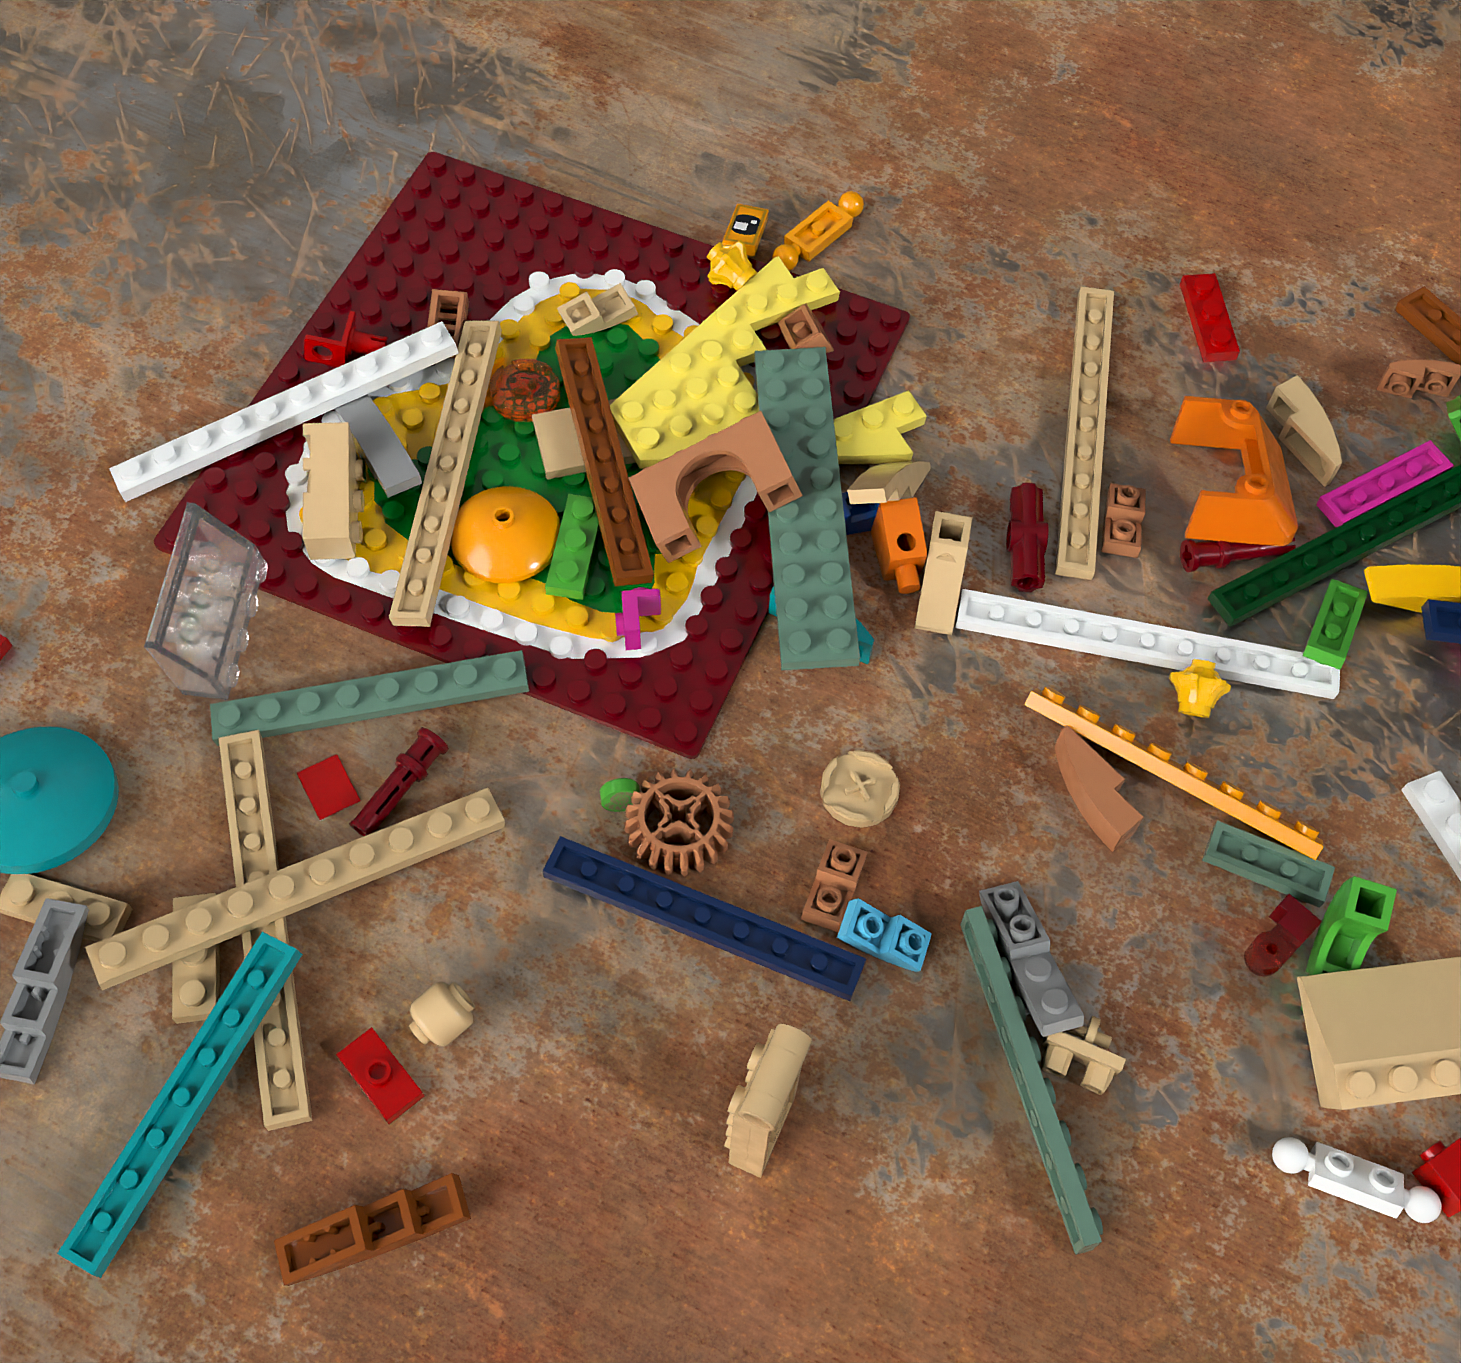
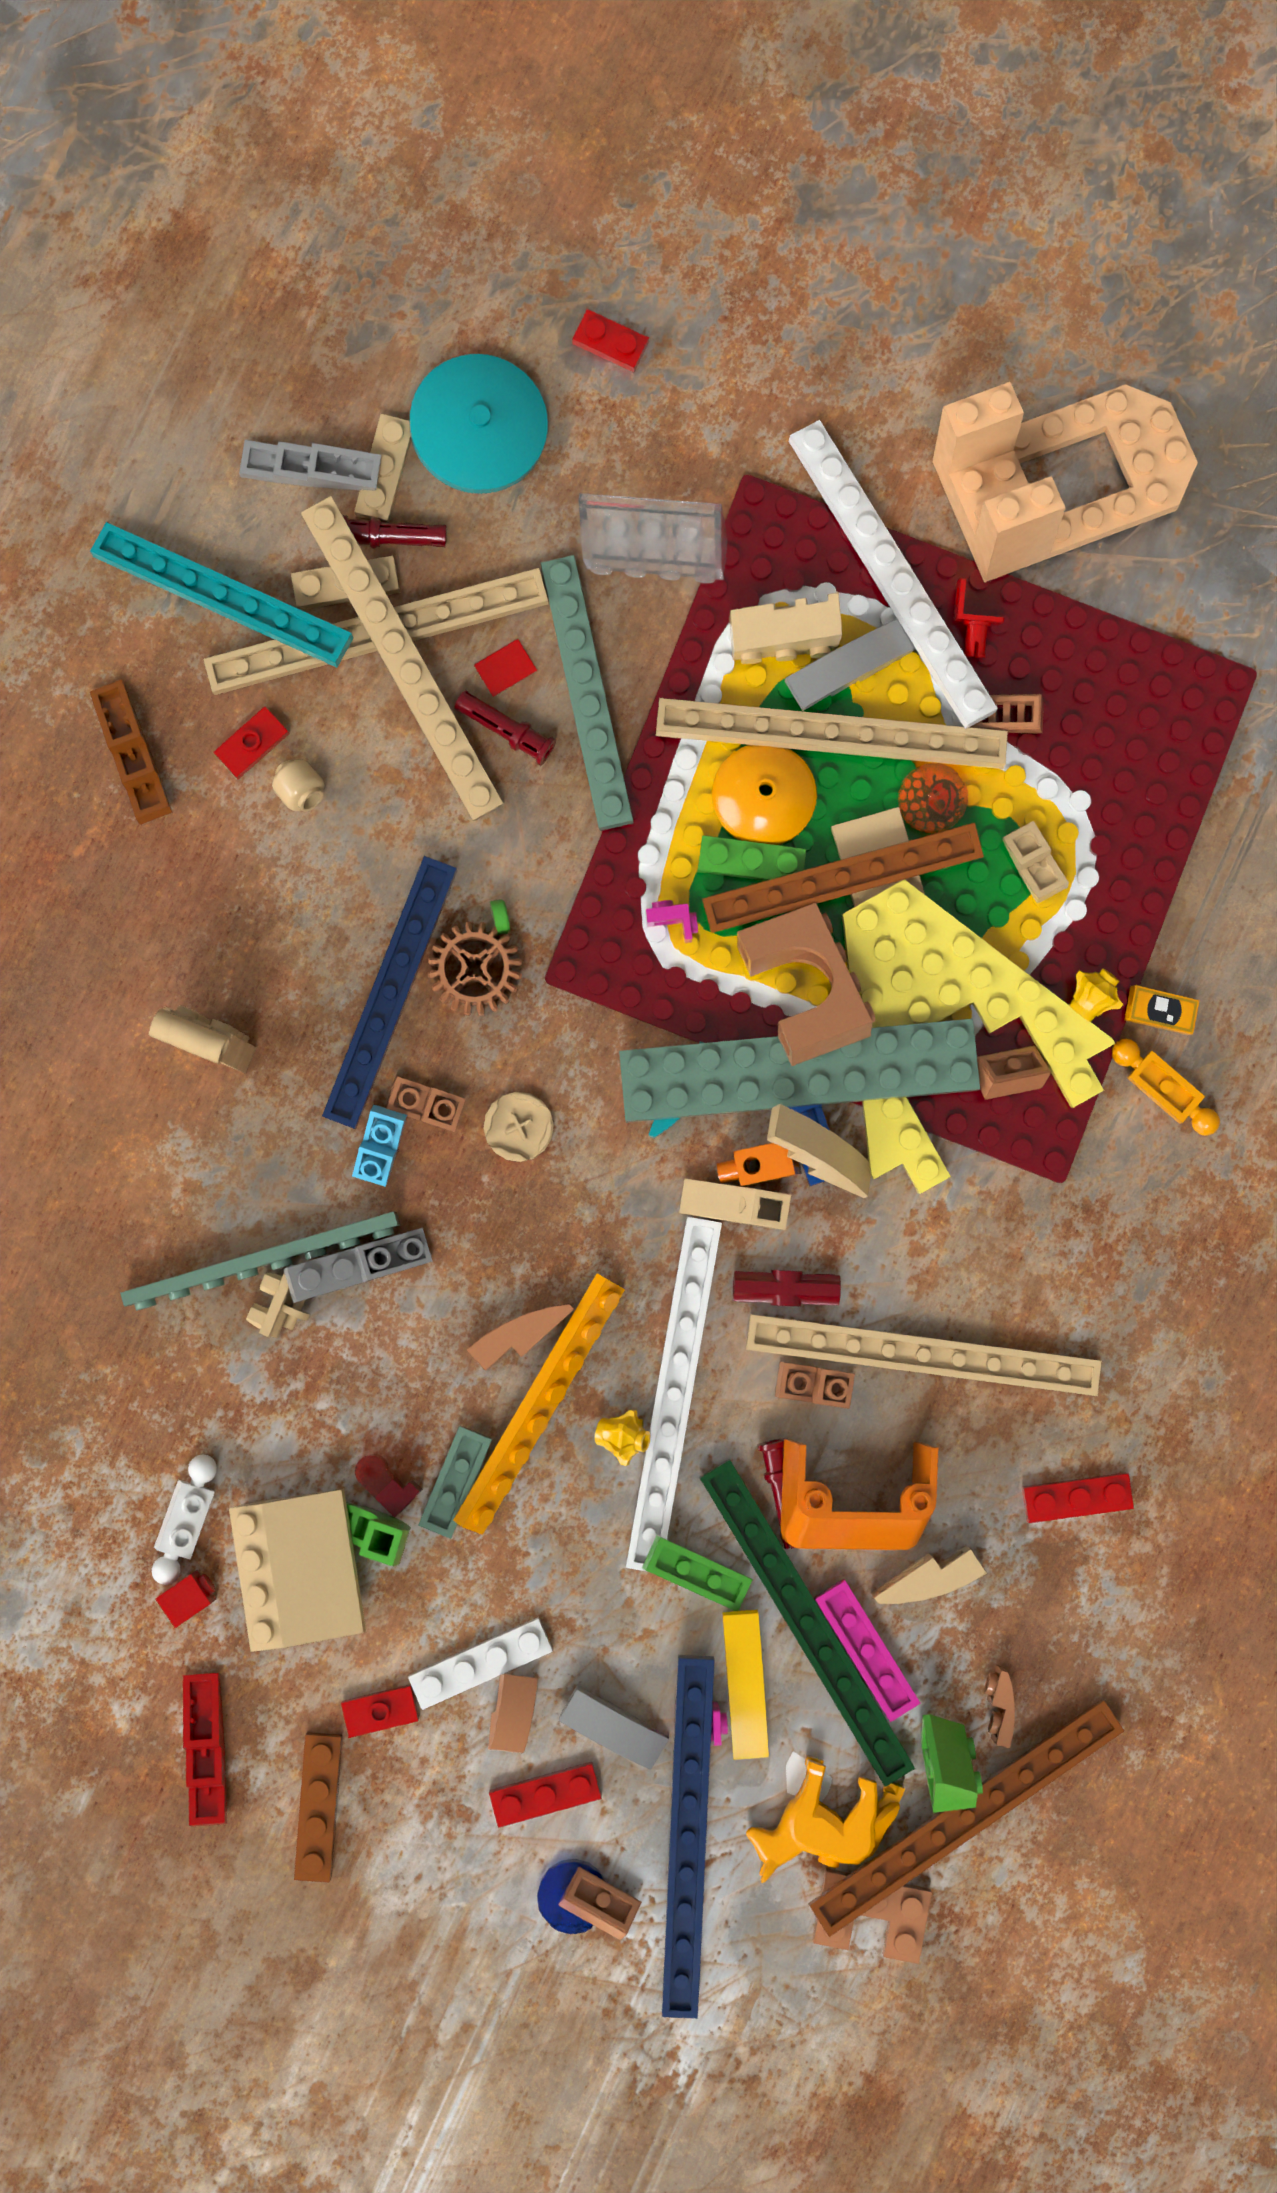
camera: 85 degrees right, 25 degrees up
none -> dark red pin [342,515,446,549]
none -> light nougat bracket [932,382,1198,582]

